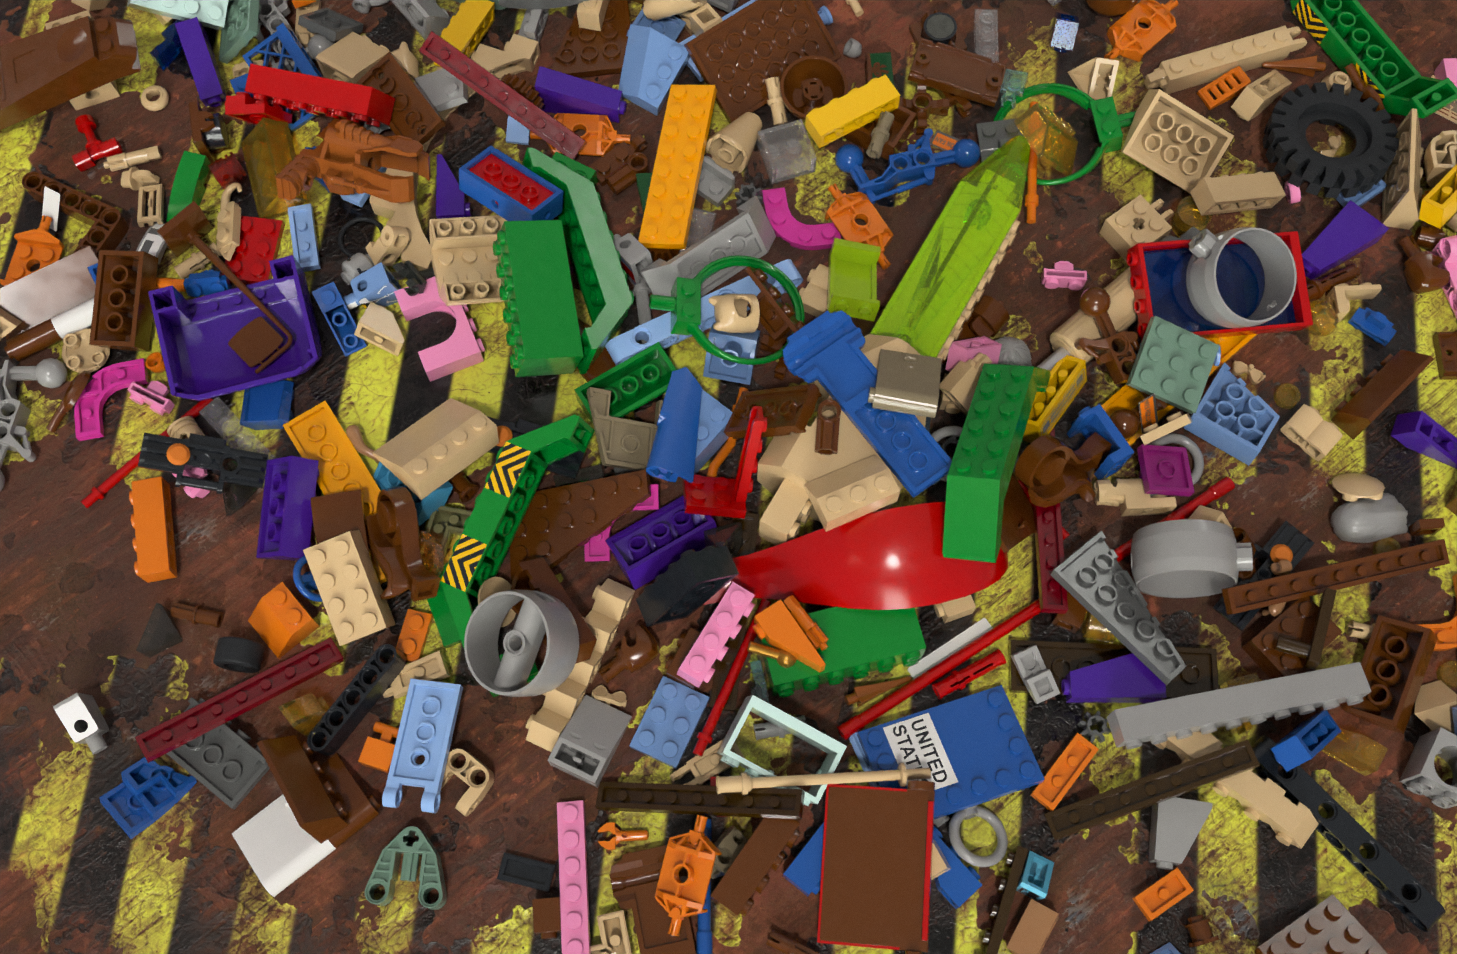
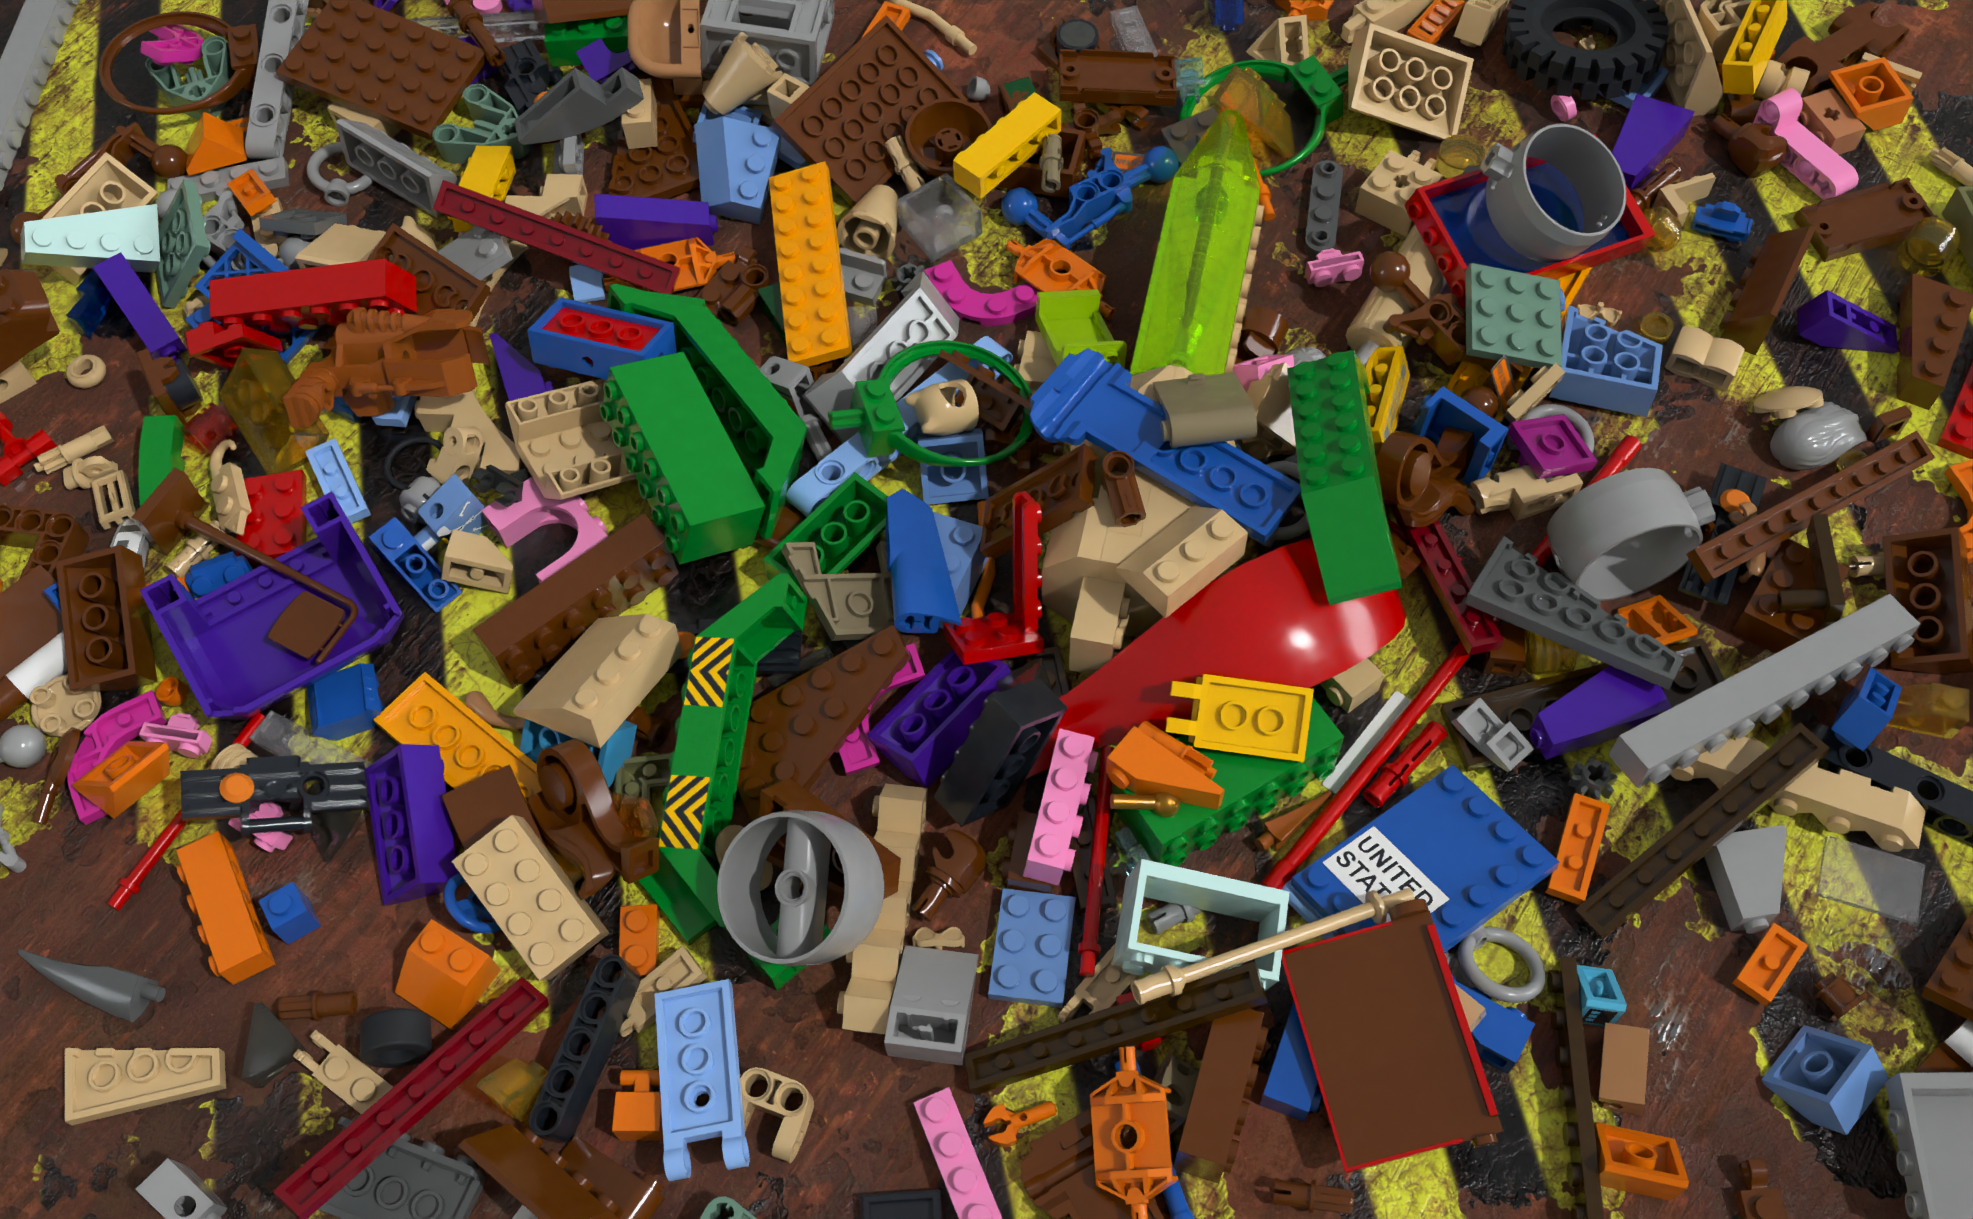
camera: 15 degrees left, 10 degrees down
tan brick [1190,171,1286,216] -> none
none -> dark grey piece [18,949,166,1022]
none -> tan wing [65,1048,226,1126]
none -> orange slope [72,741,170,819]
none -> blue brick [258,882,321,945]
none -> tan hinge [293,1030,393,1115]
none -> reddish brown brick [473,513,679,689]
none -> yellow tile [1165,674,1314,762]
none -> dark grey plate [1304,160,1343,259]
none -> orange slope [1618,595,1698,645]
none -> clear piece [1816,835,1925,925]

